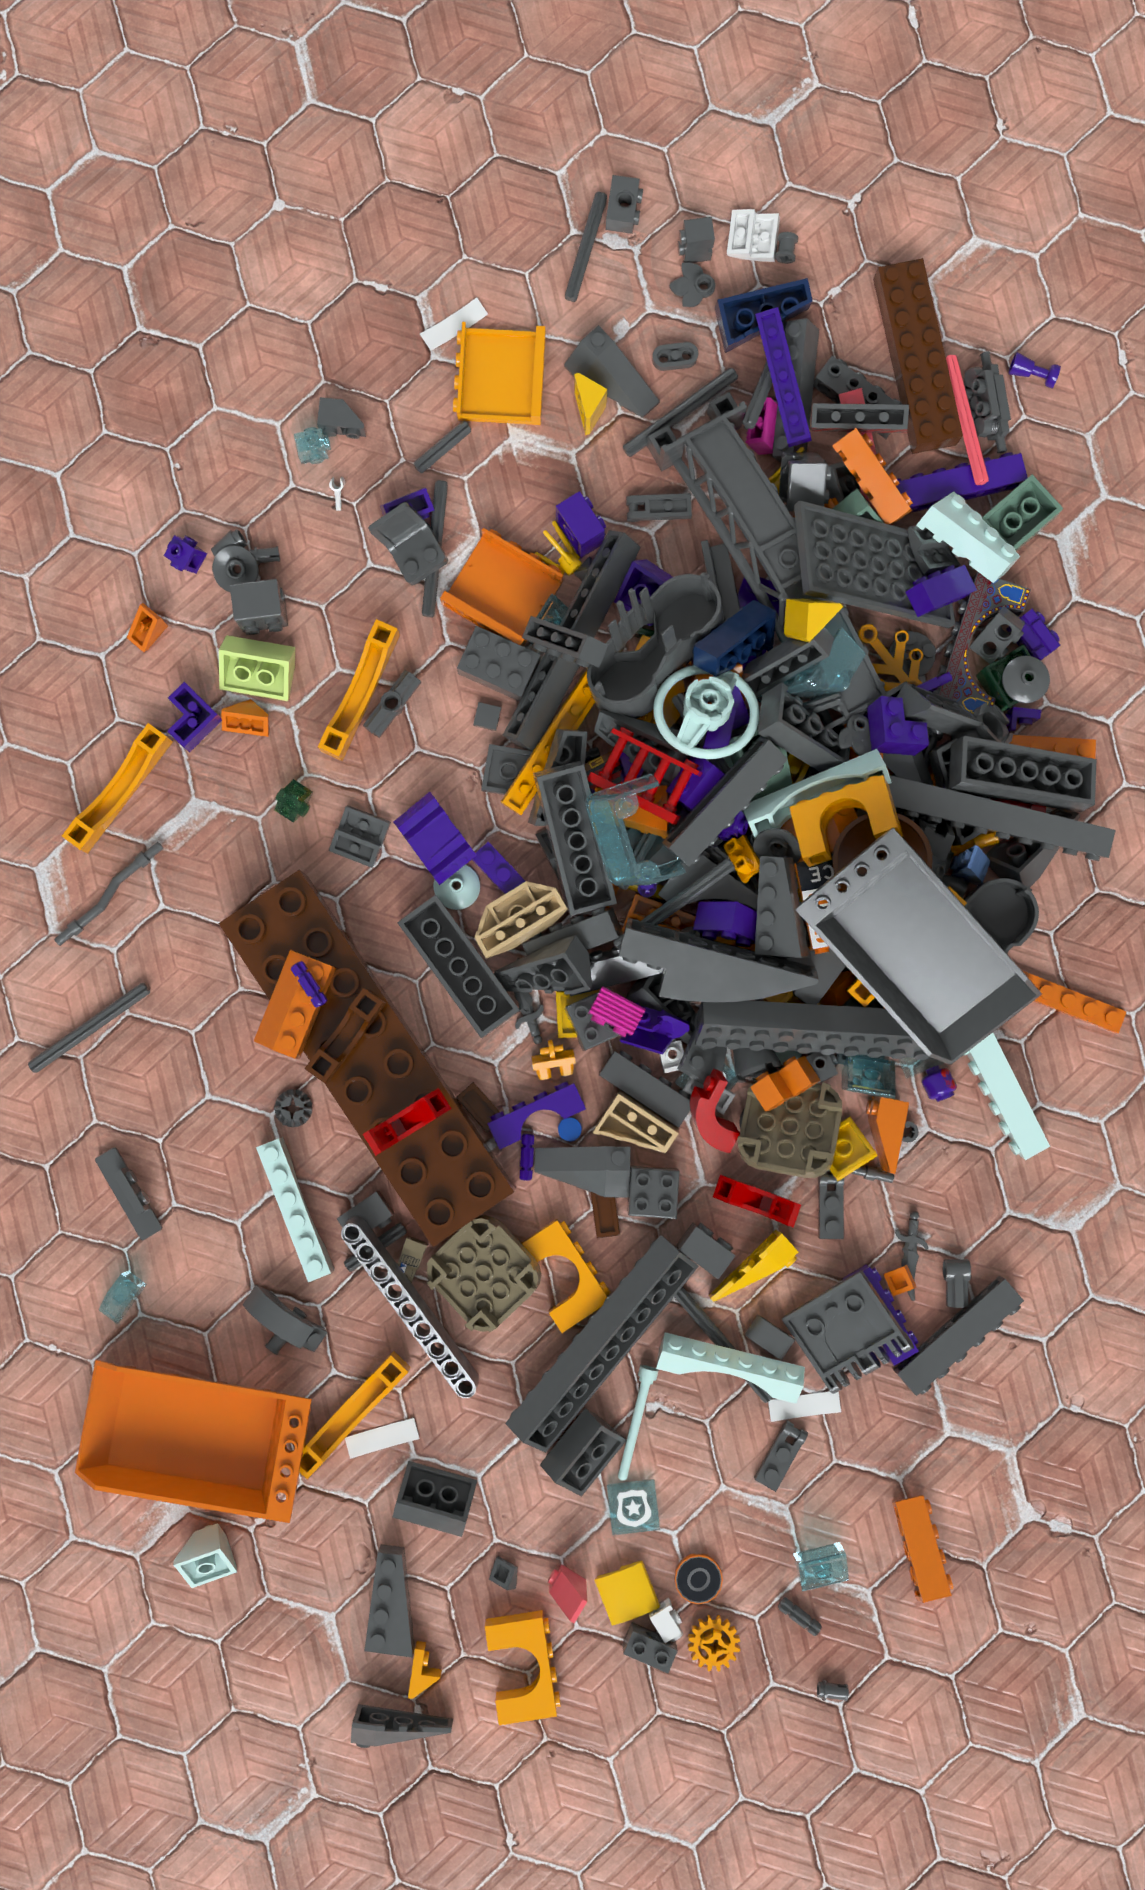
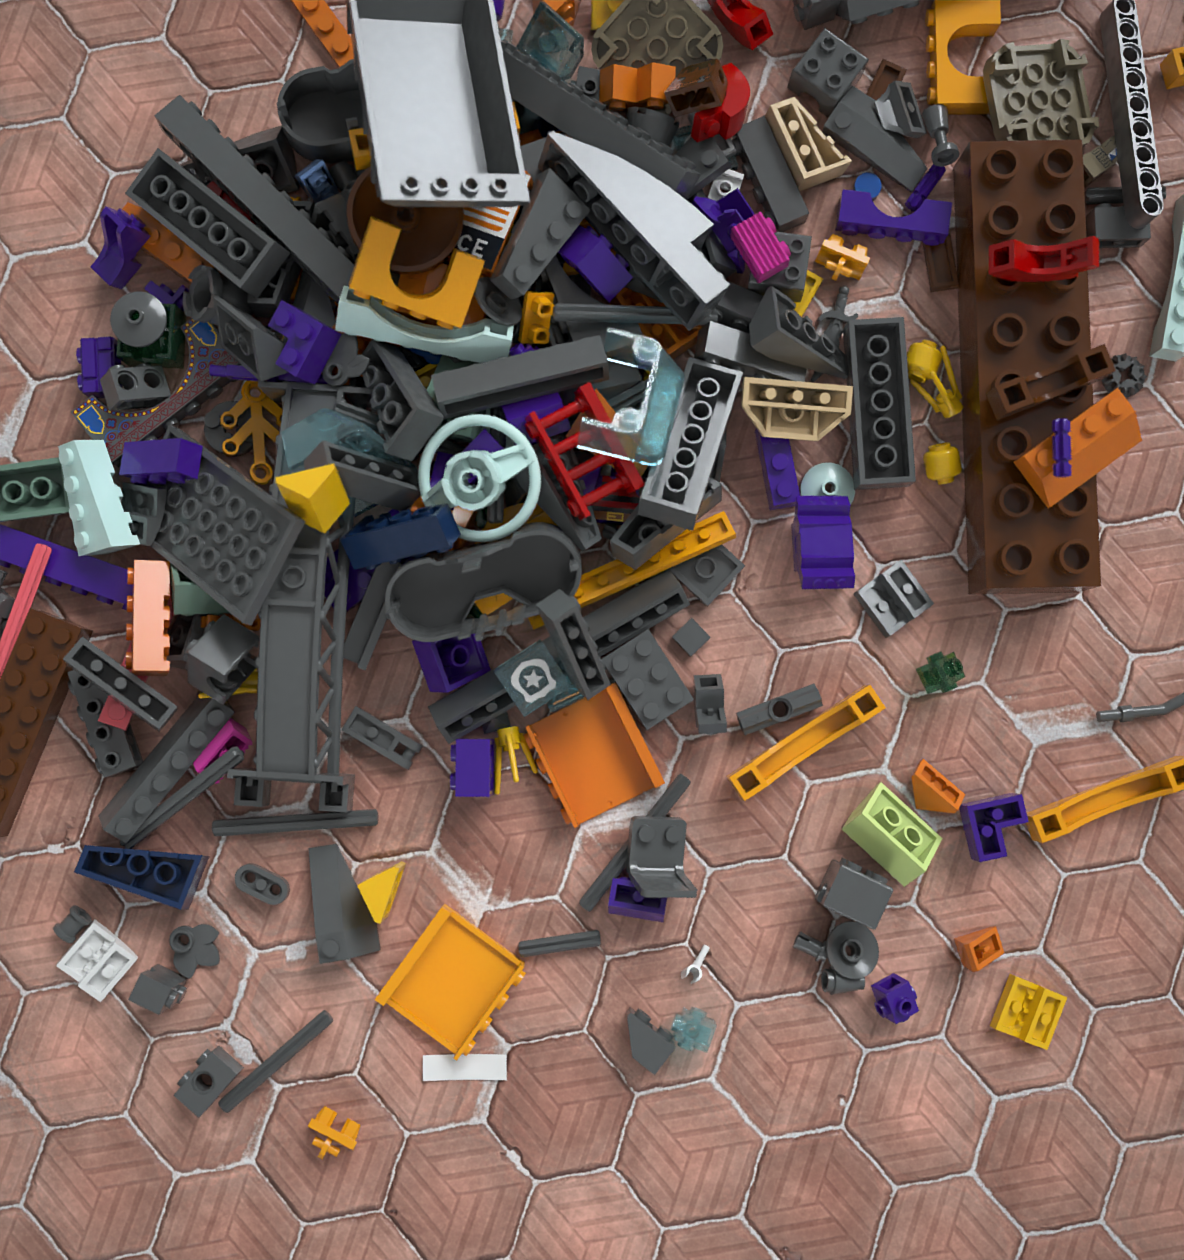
camera: 140 degrees left, 0 degrees up
dark purple plate [755,307,812,447] -> none
none -> dark purple arch [90,206,151,289]
none -> light orange hips [308,1106,360,1160]
none -> clear light blue tile [493,639,572,717]
none -> reddish brown torso [664,59,728,117]
none -> dark grey brick [693,674,727,735]
none -> dark grey slope [874,81,927,138]
none -> yellow head [907,340,943,383]
none -> yellow plant [910,345,963,418]
none -> dark grey piece [921,104,960,167]
none -> yellow head [923,442,962,484]
none -> yellow slope [990,974,1067,1050]

